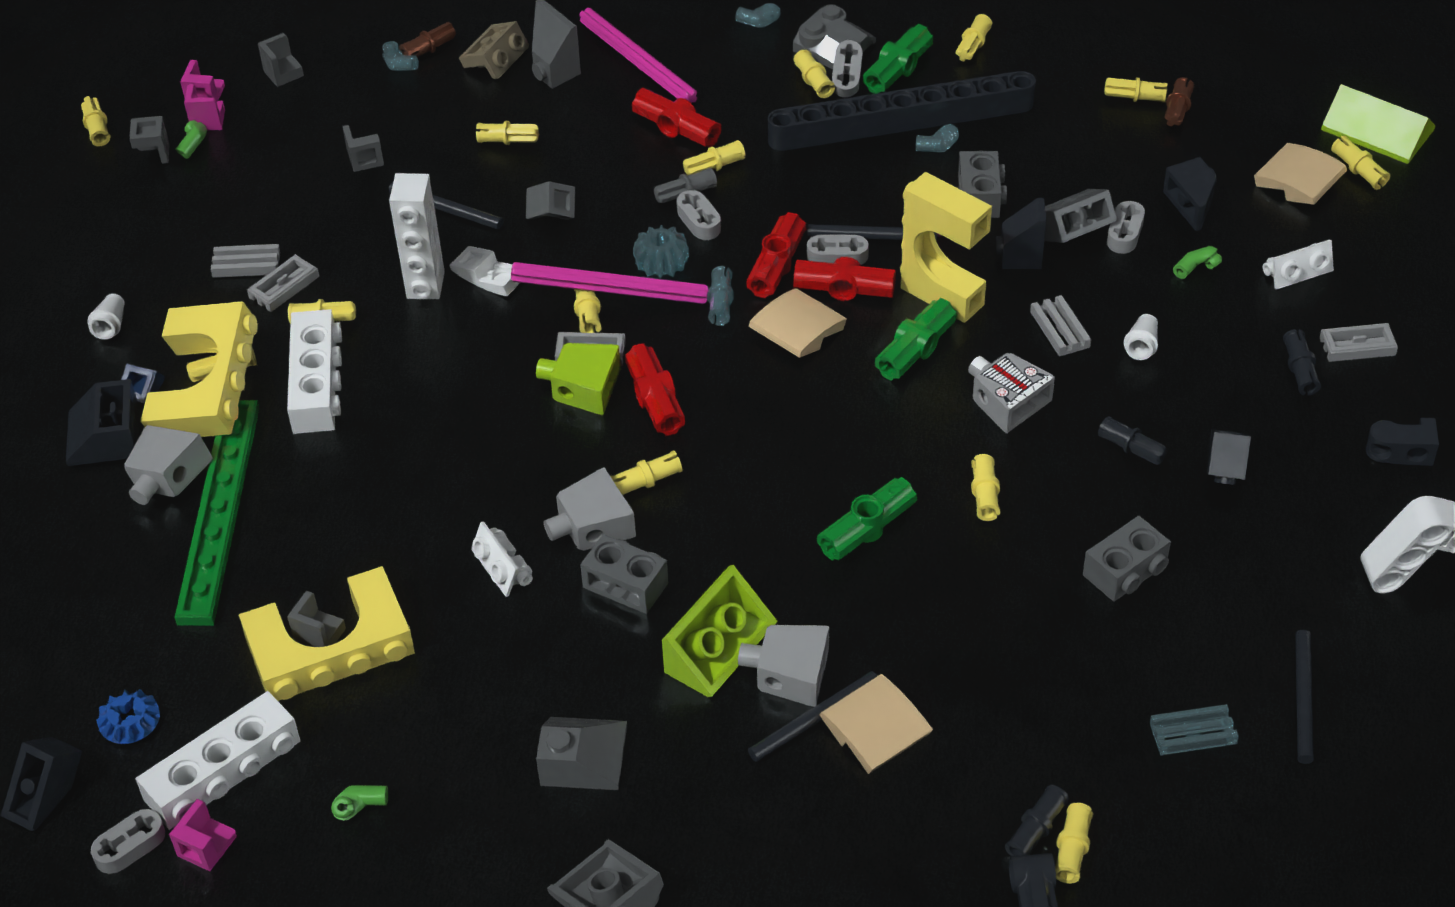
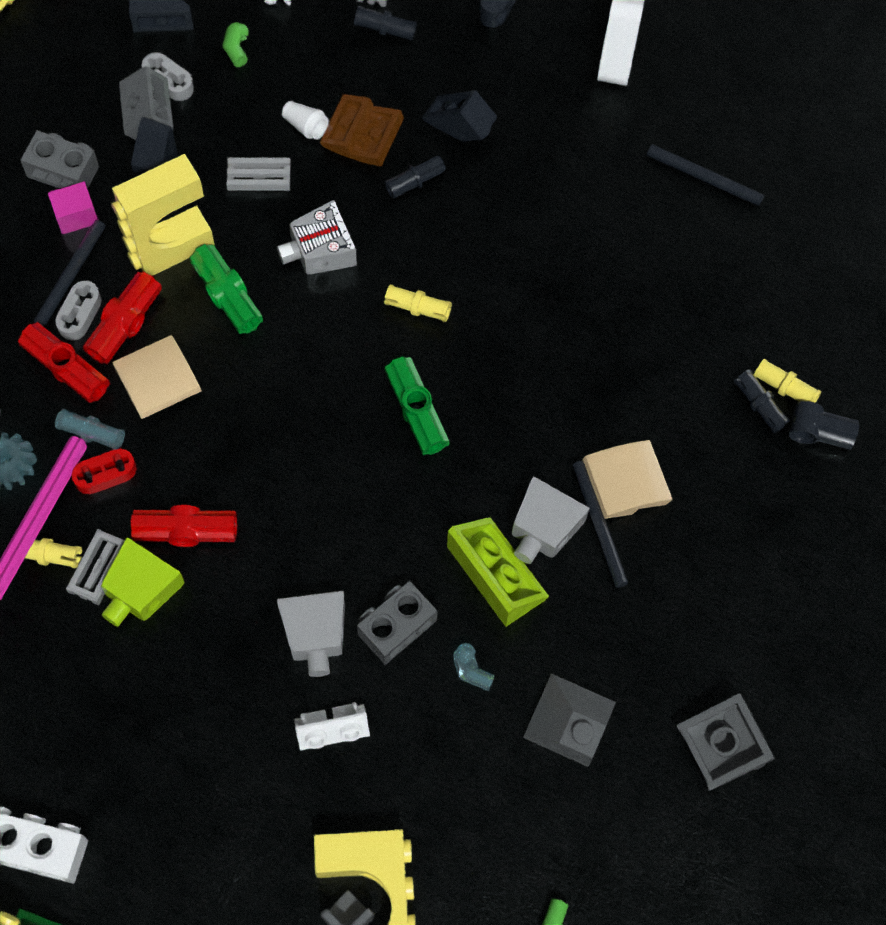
camera: 75 degrees left, 20 degrees up
light yellow pin [610,450,683,495] -> none
dark grey brick [1083,516,1171,602] -> none
clear light blue tile [1150,704,1238,755] -> none
none -> red beam [72,449,137,494]
none -> reddish brown slope [320,94,404,166]
none -> clear light blue arm [453,643,495,691]

